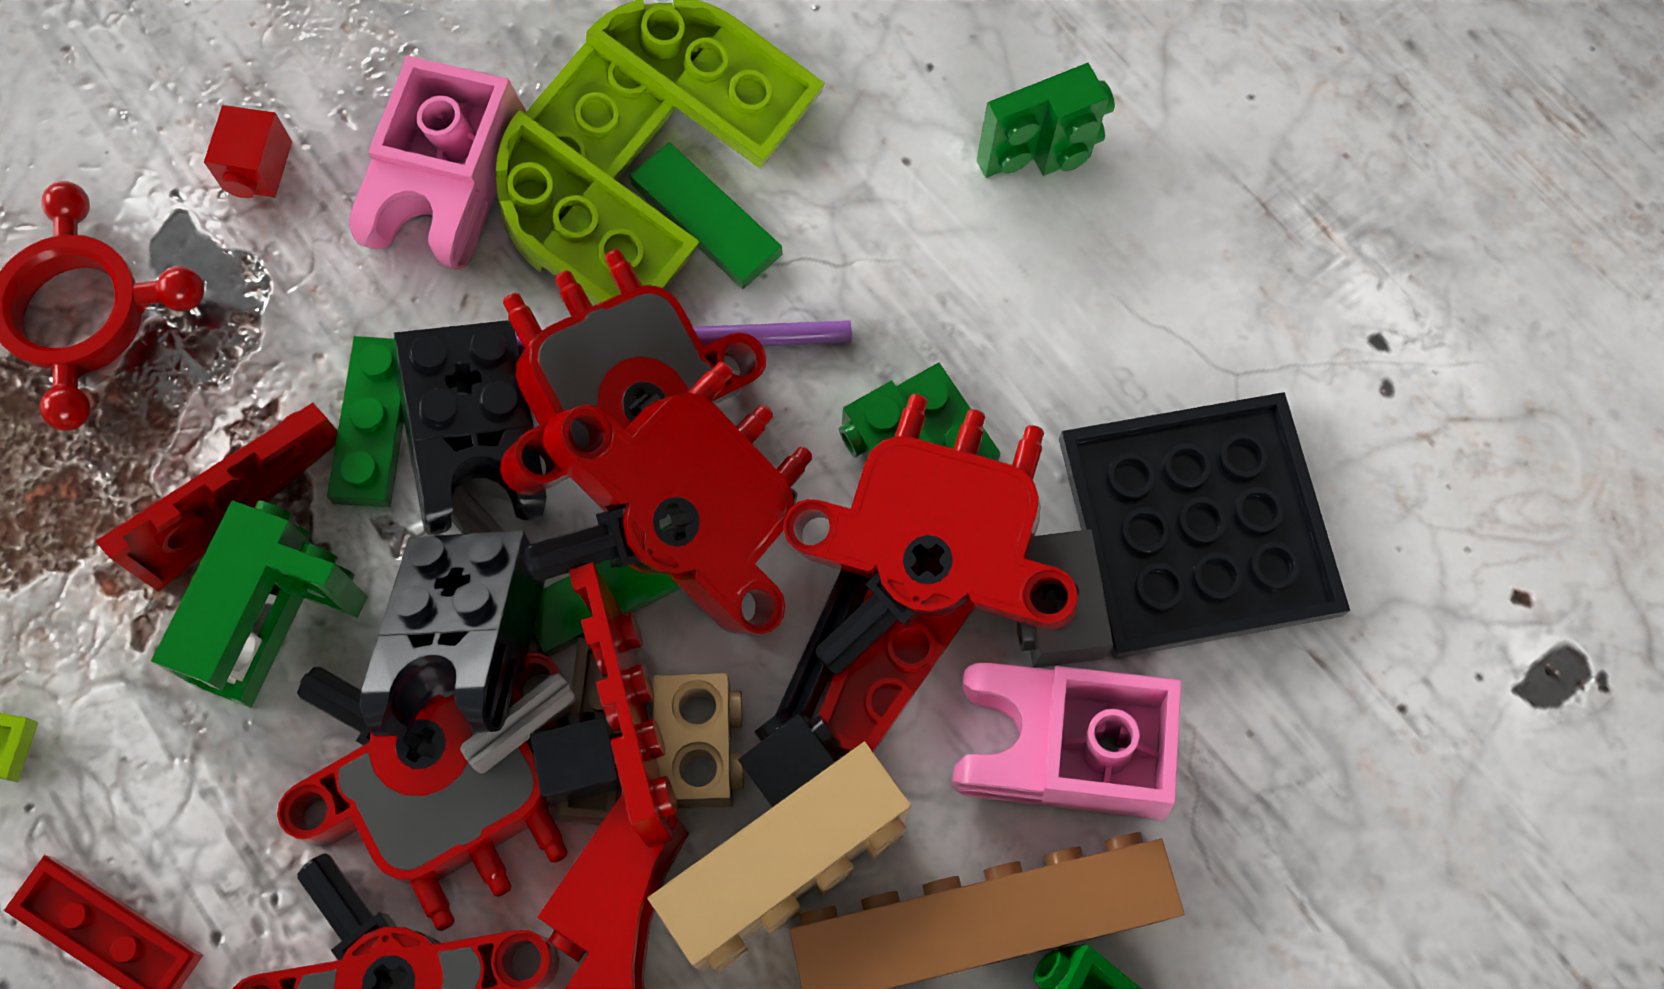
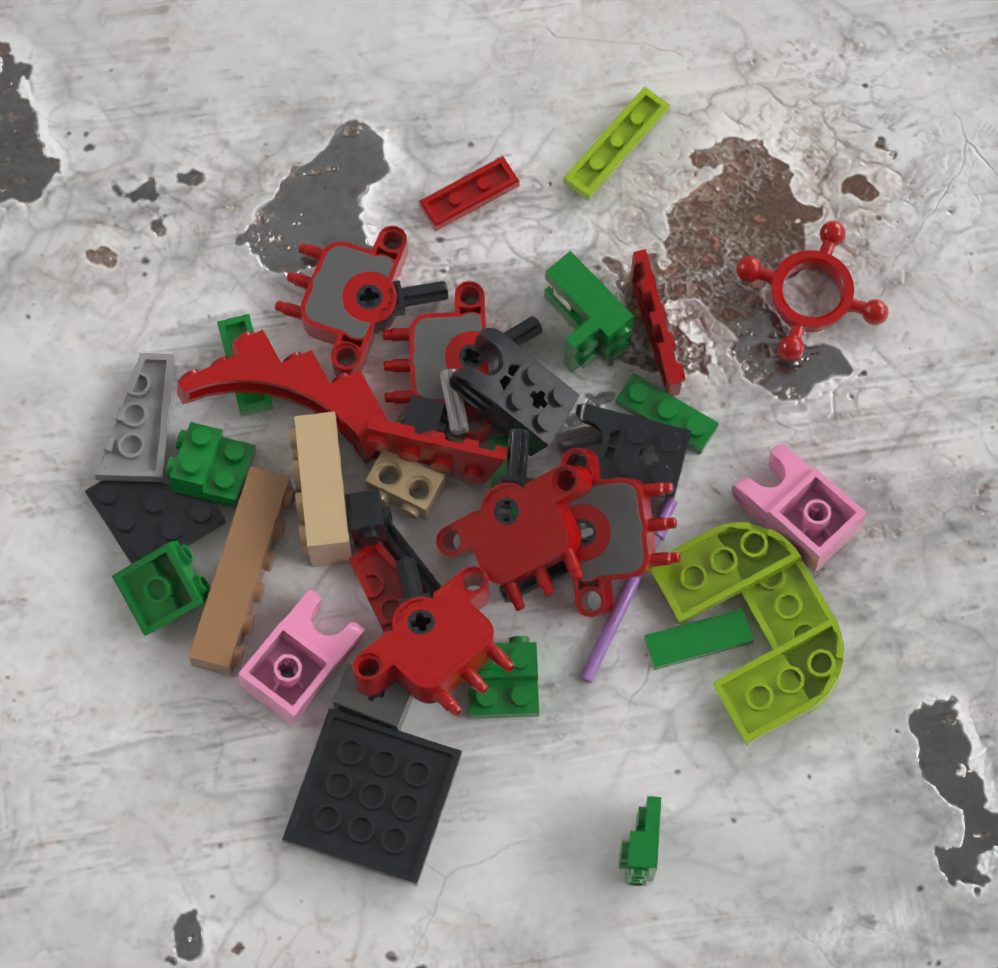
camera: 120 degrees right, 0 degrees up
red brick [204,105,293,198] -> none

